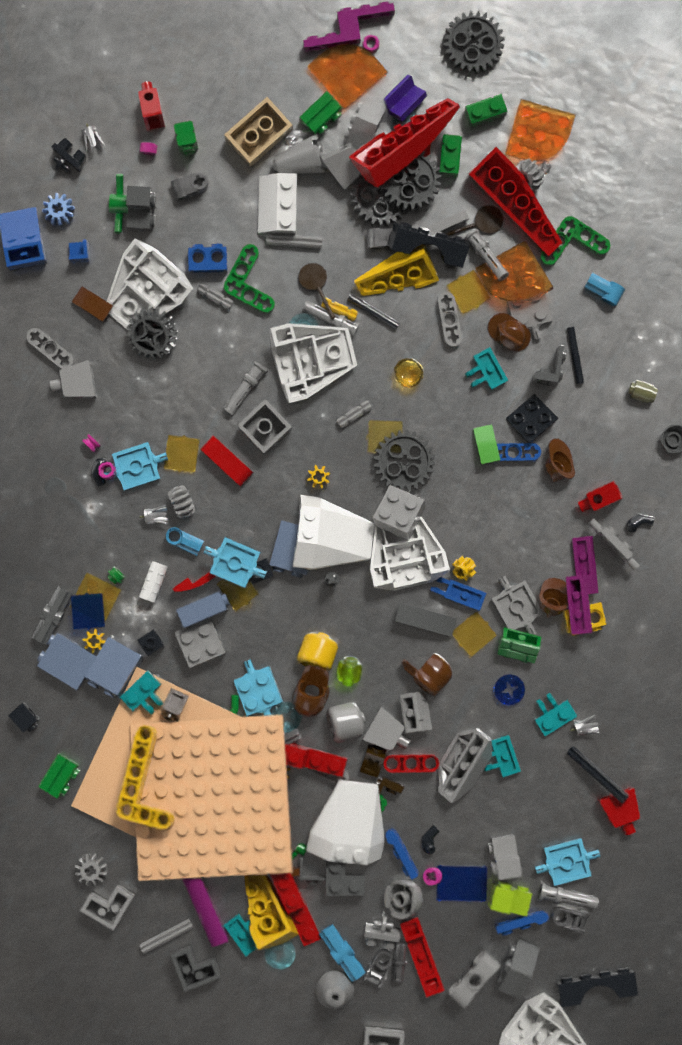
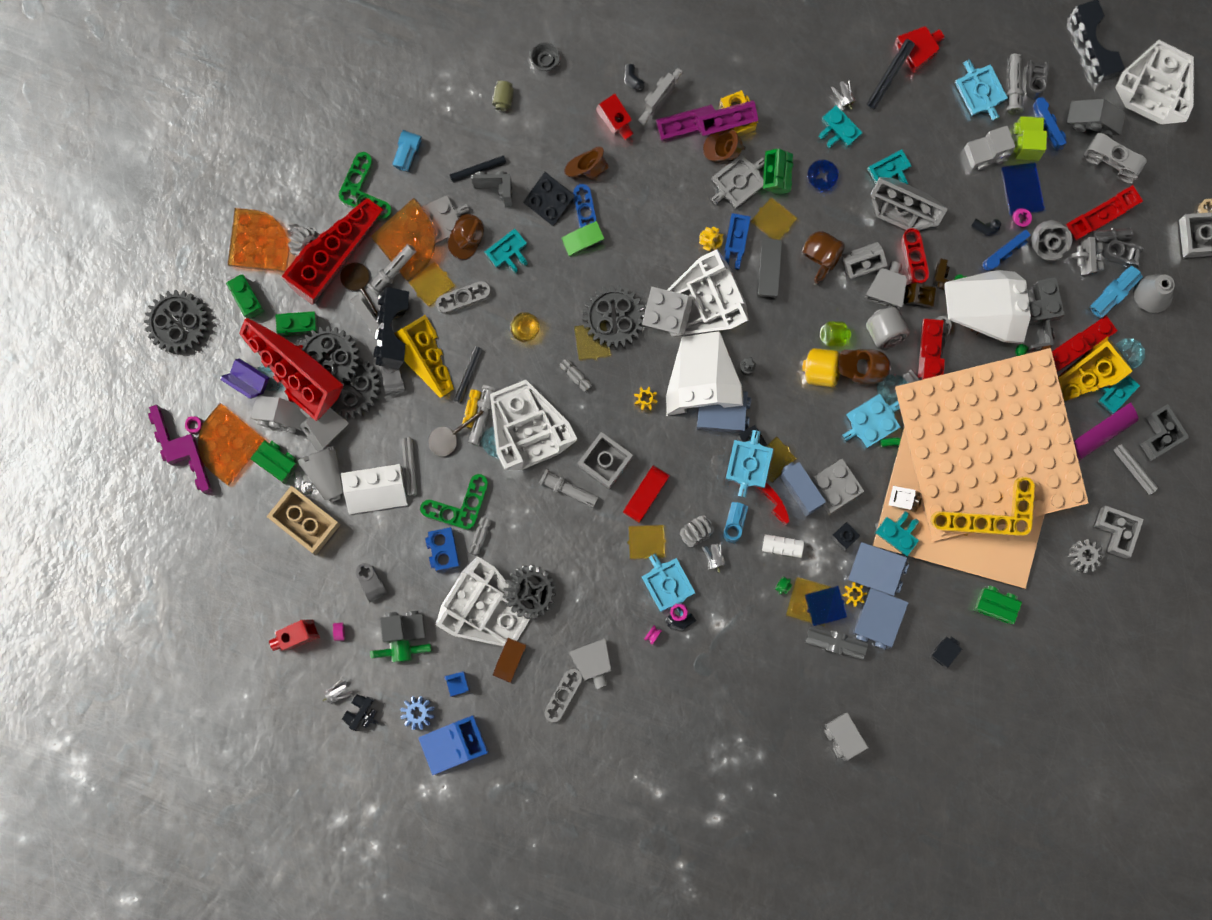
camera: 90 degrees left, 5 degrees down
green brick [174,121,199,155] -> none

